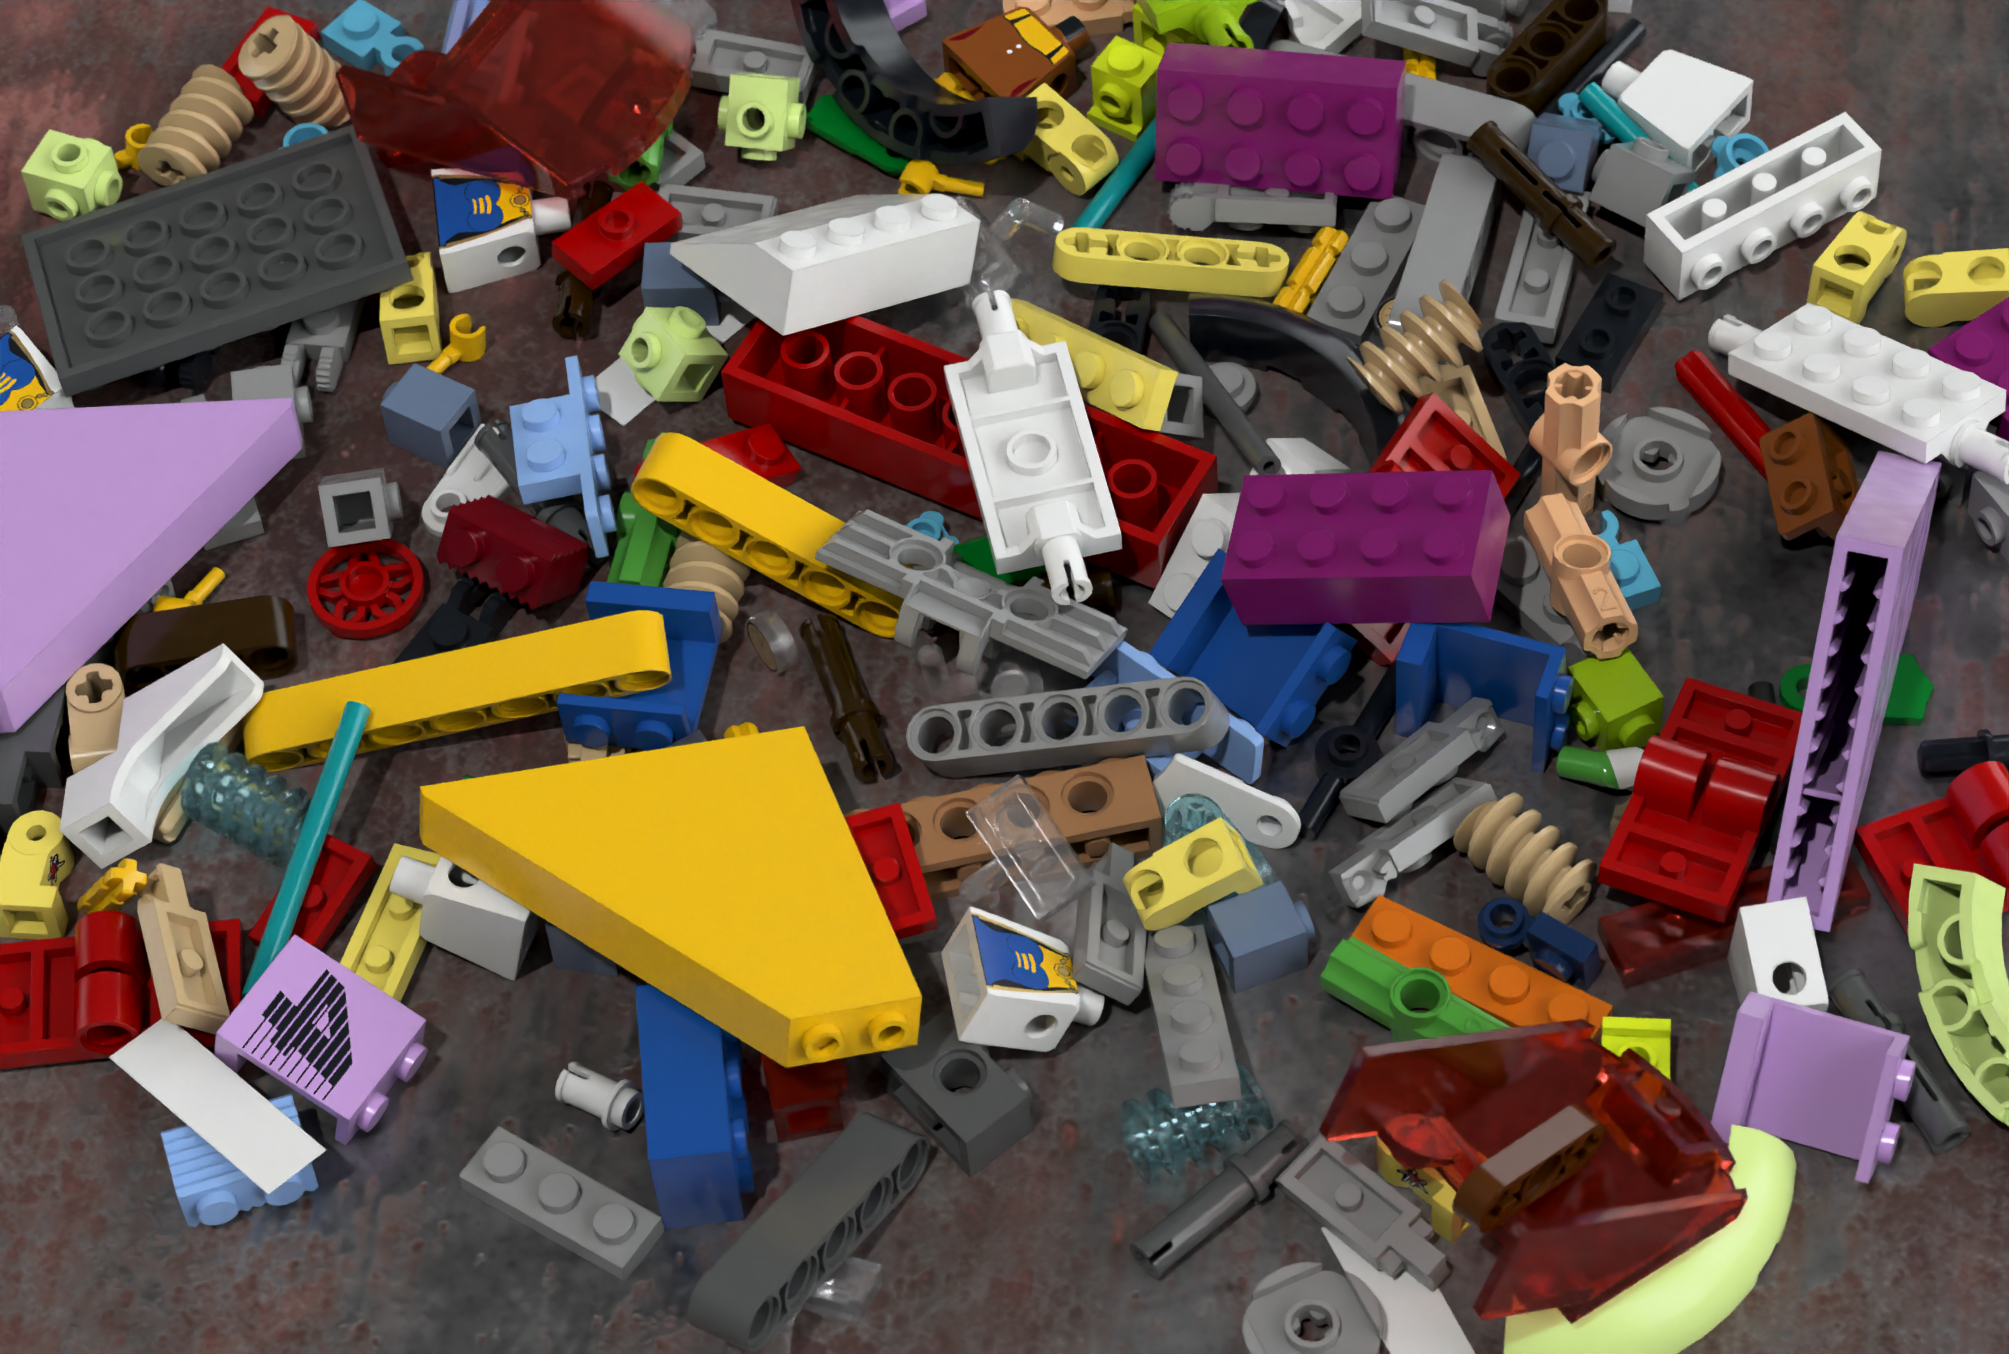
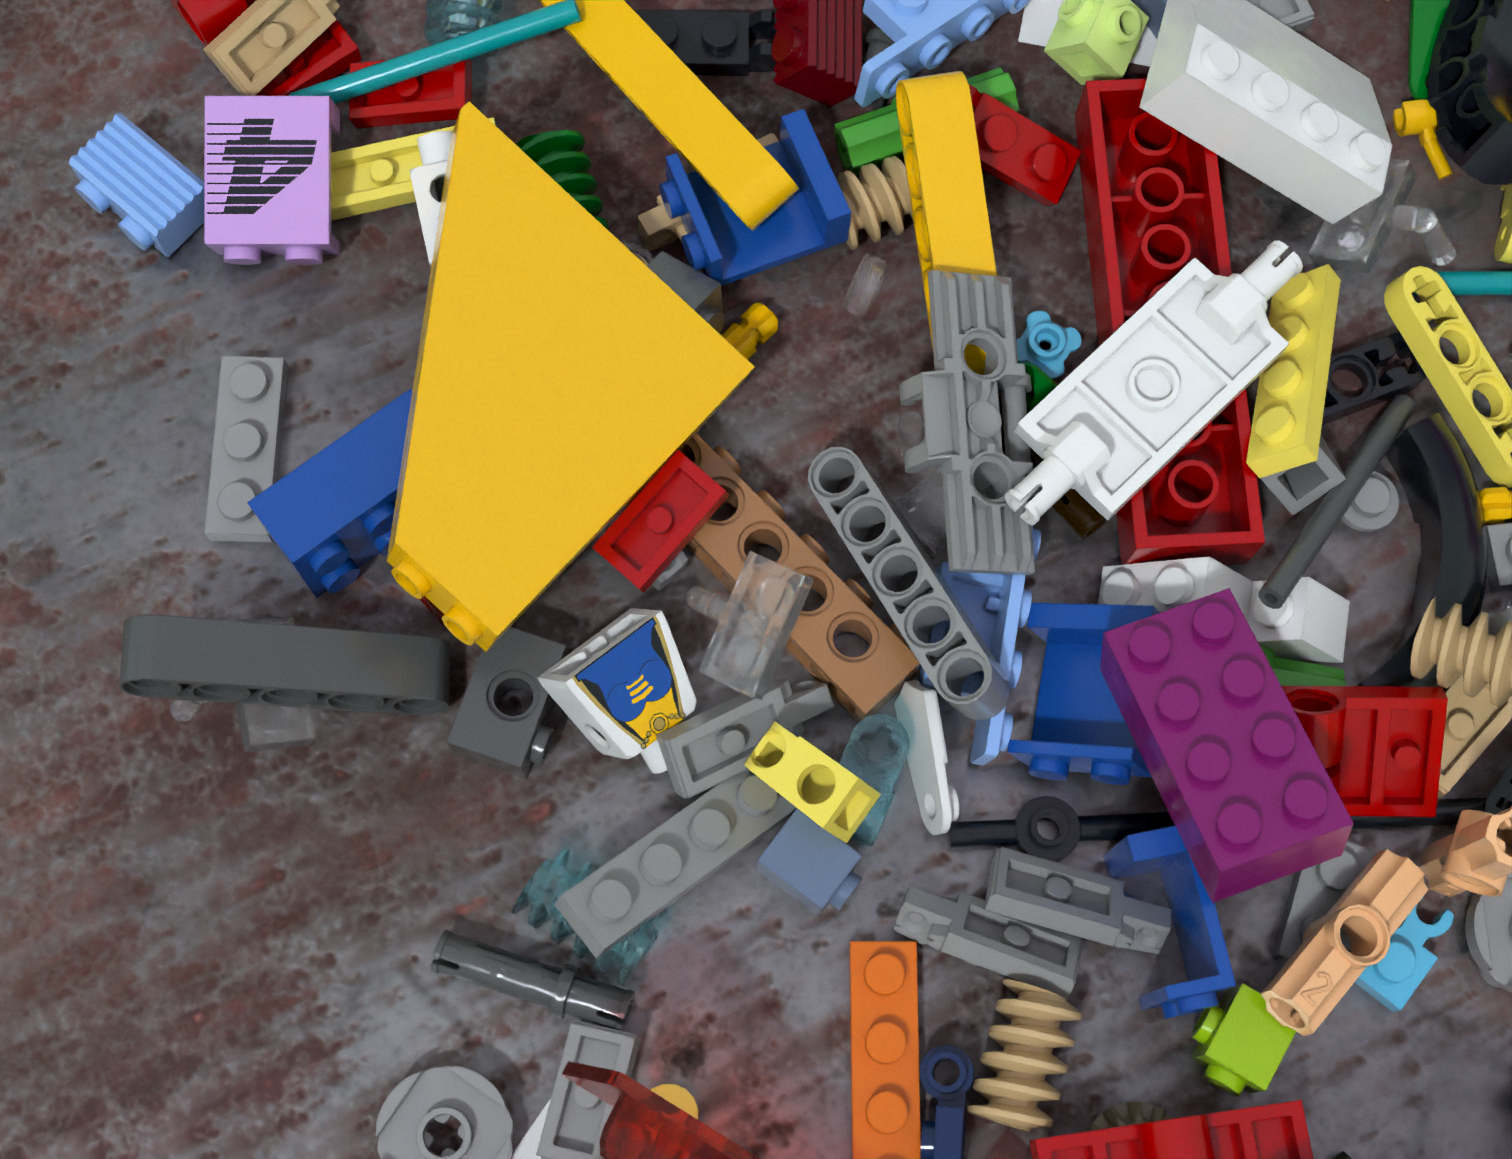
camera: 50 degrees right, 20 degrees up
white sticker [109,1019,326,1195] -> none
white pin [555,1061,644,1131] -> none
dark brown pin [799,613,894,782] -> none
bright green piece [1320,936,1521,1085] -> none
bright green arm [1556,745,1644,792] -> none

